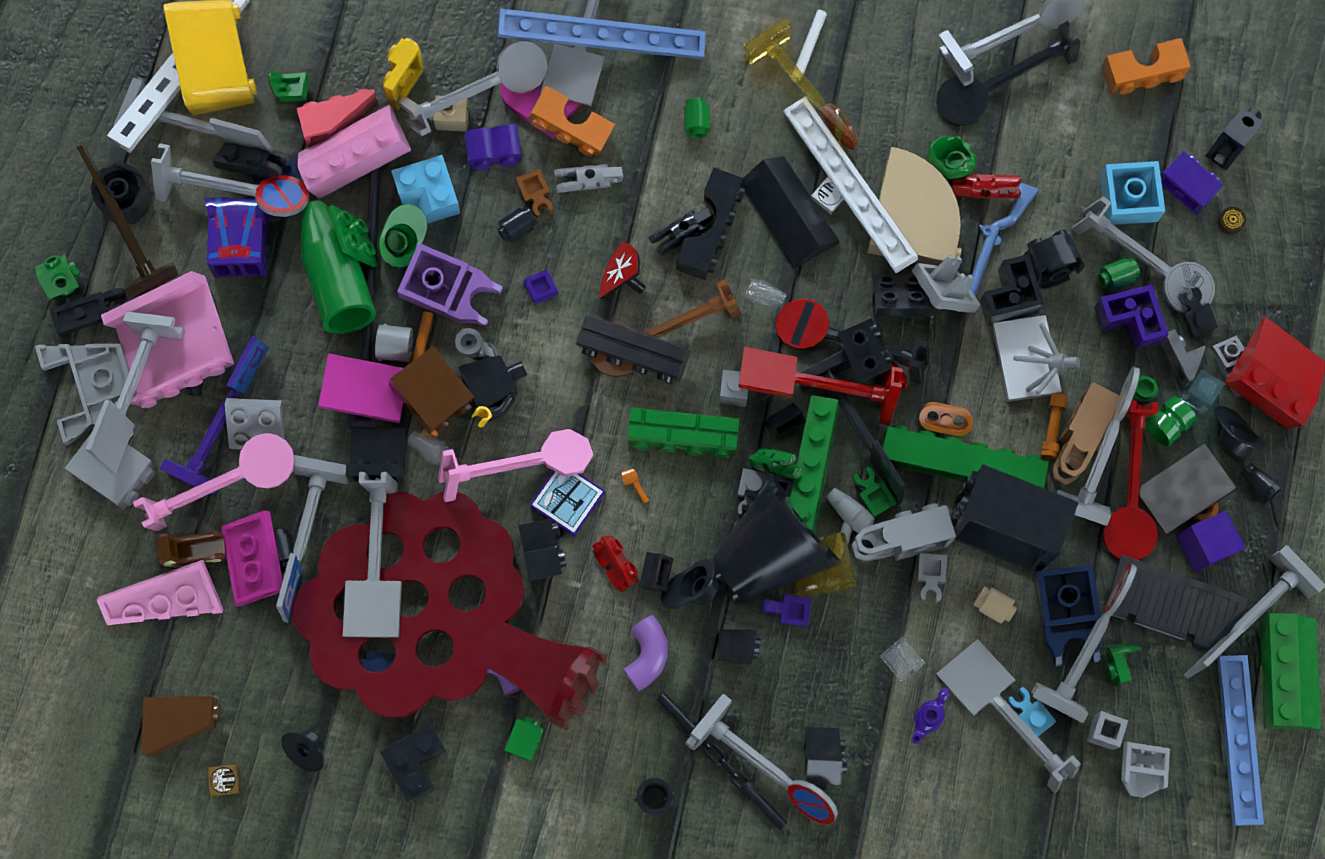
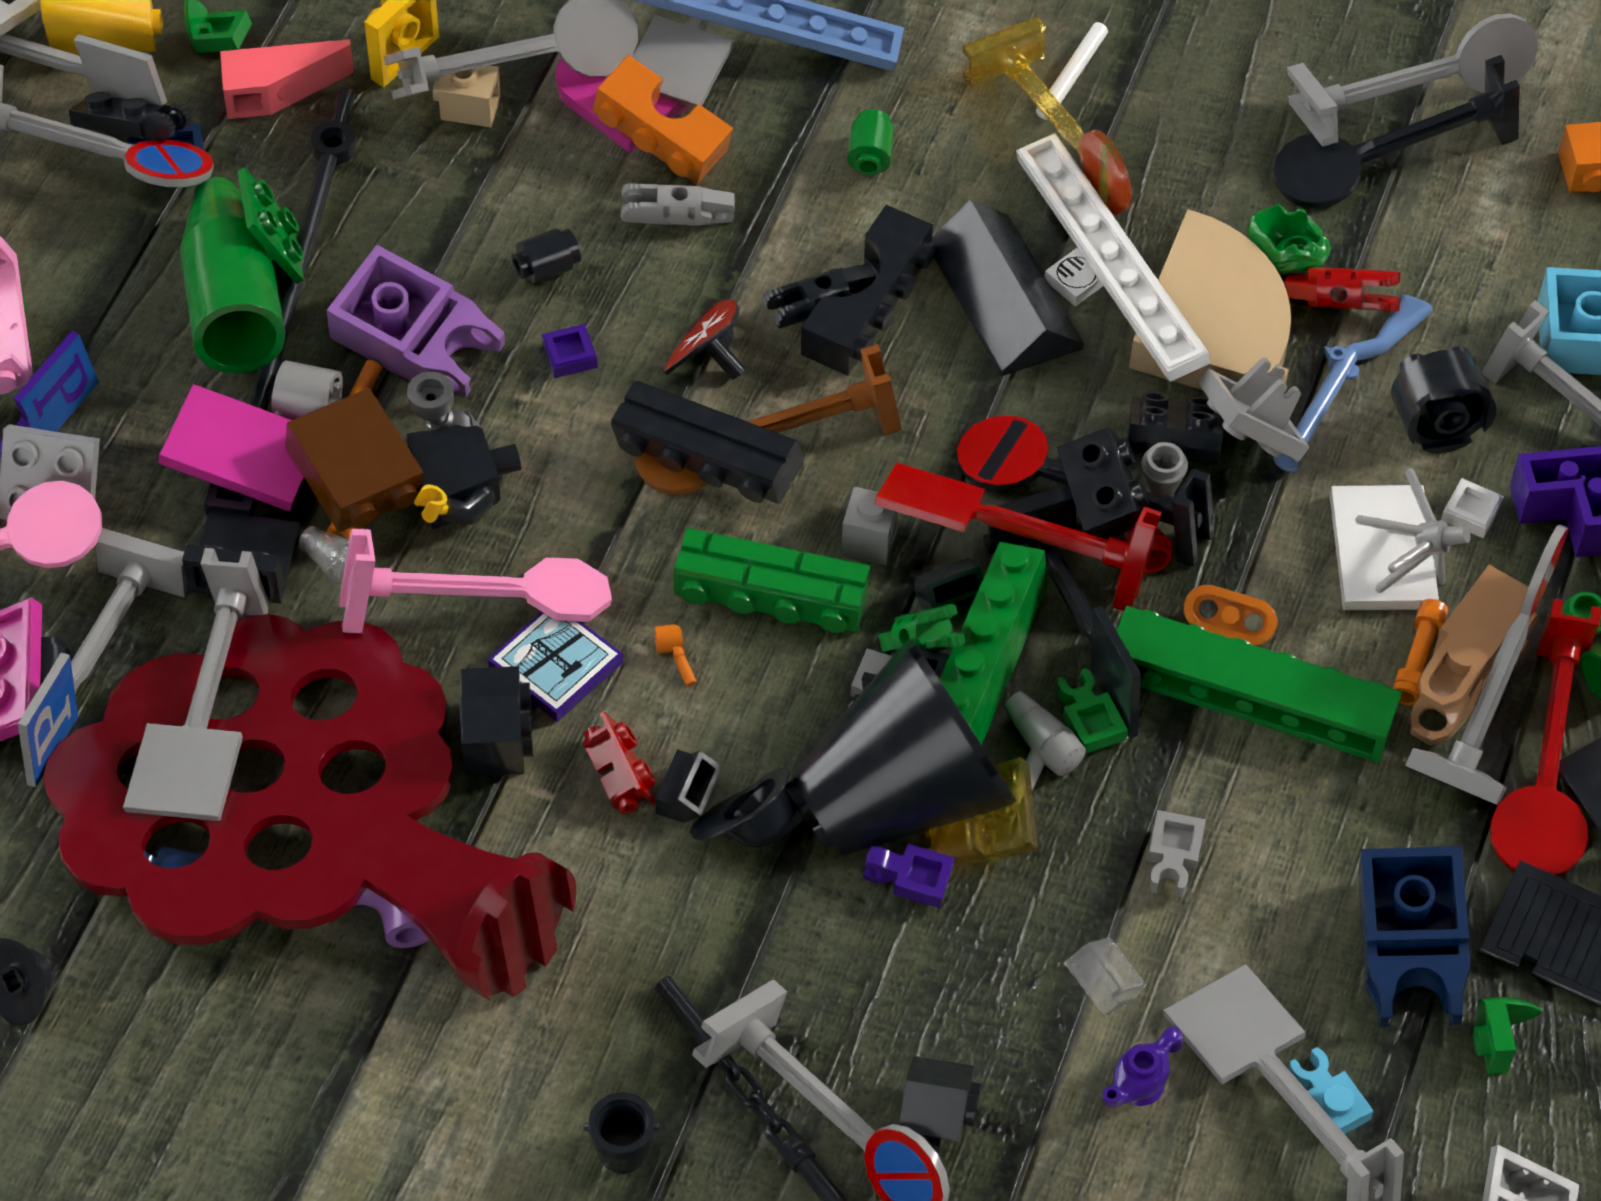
camera: 10 degrees right, 20 degrees down
dark purple piece [204,196,271,277] -> none
bright pink slope [298,104,411,199] -> none
green piece [378,204,428,268] -> none
black brick [380,723,446,804] -> none
medium azure slope [391,155,460,224] -> none
dark purple brick [465,124,522,171] -> none
green brick [505,716,544,762] -> none
dark orange plate [516,169,553,219] -> none
medium lavender cylinder [623,615,668,692] -> none
black slope [717,629,761,665] -> none
clear cone [745,278,786,308] -> none
light grey brick [851,503,956,561] -> none
black window [950,464,1079,572] -> none
tan brick [973,586,1017,624] -> none
black brick [980,254,1044,326] -> none
light grey piece [1031,564,1137,723] -> none
light grey brick [1086,711,1128,750] -> none
green brick [1098,258,1140,292] -> none
none -> light grey cone [1141,442,1188,497]
none -> white tile [1441,478,1504,539]

